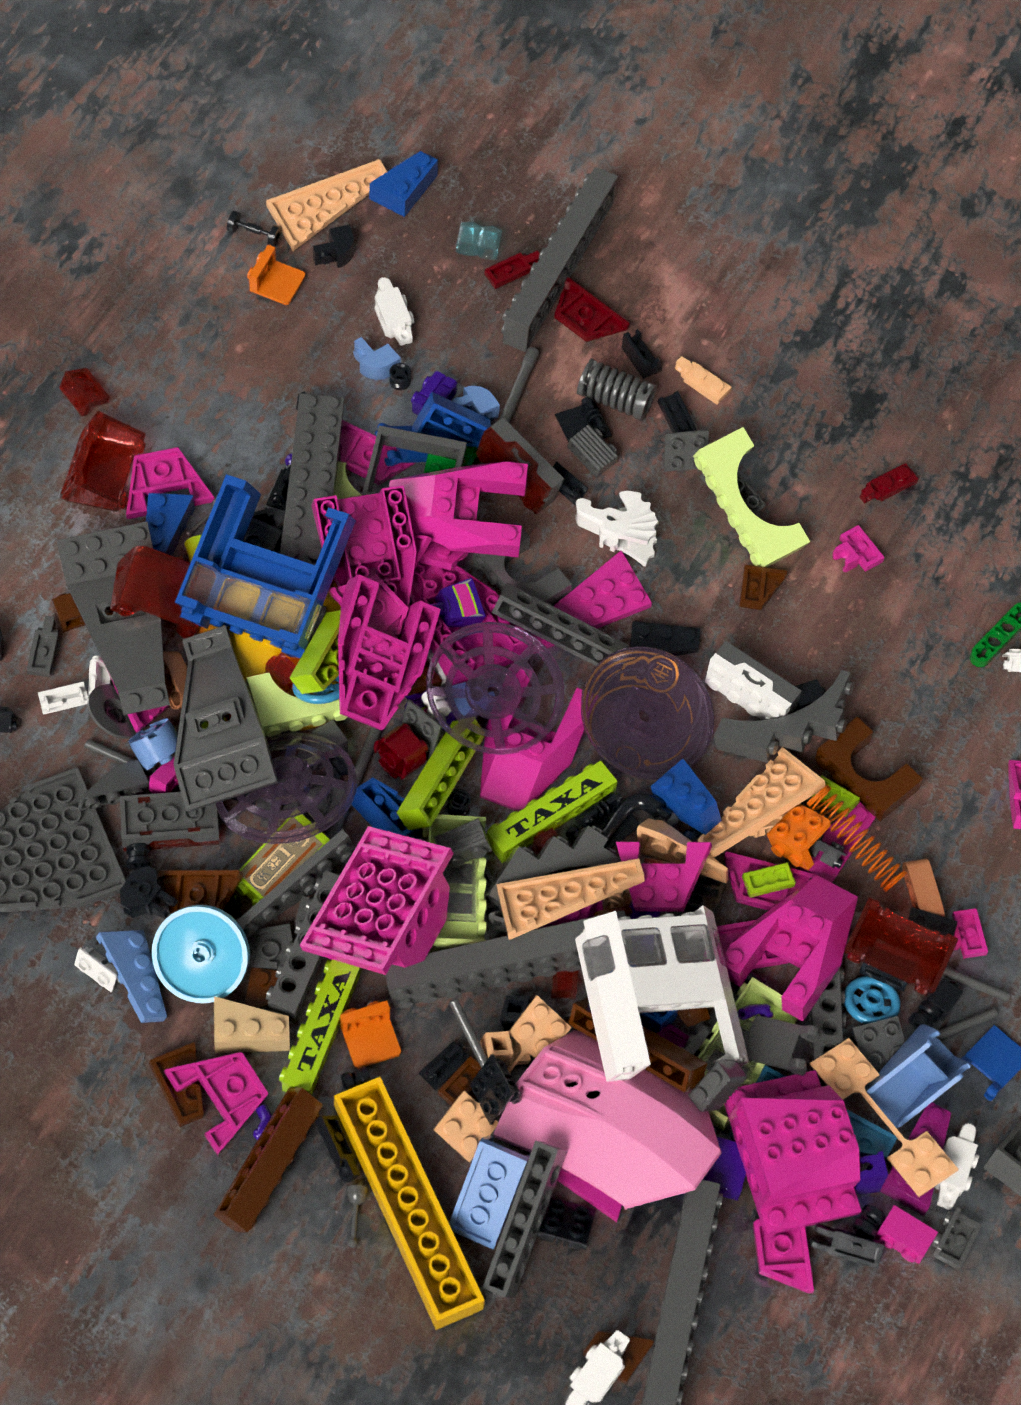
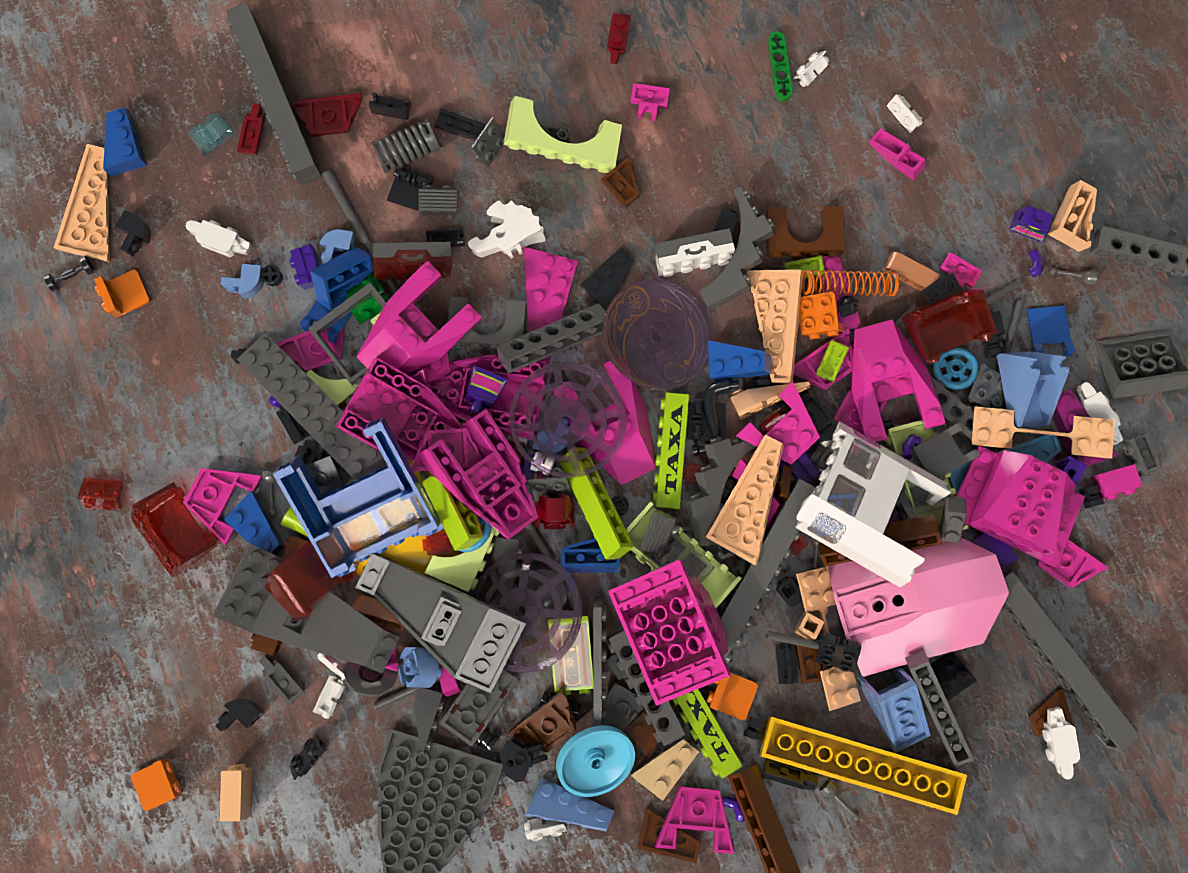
camera: 40 degrees left, 20 degrees up
light nougat hinge [675,356,732,404] -> none
black hinge [809,1224,885,1269] -> none

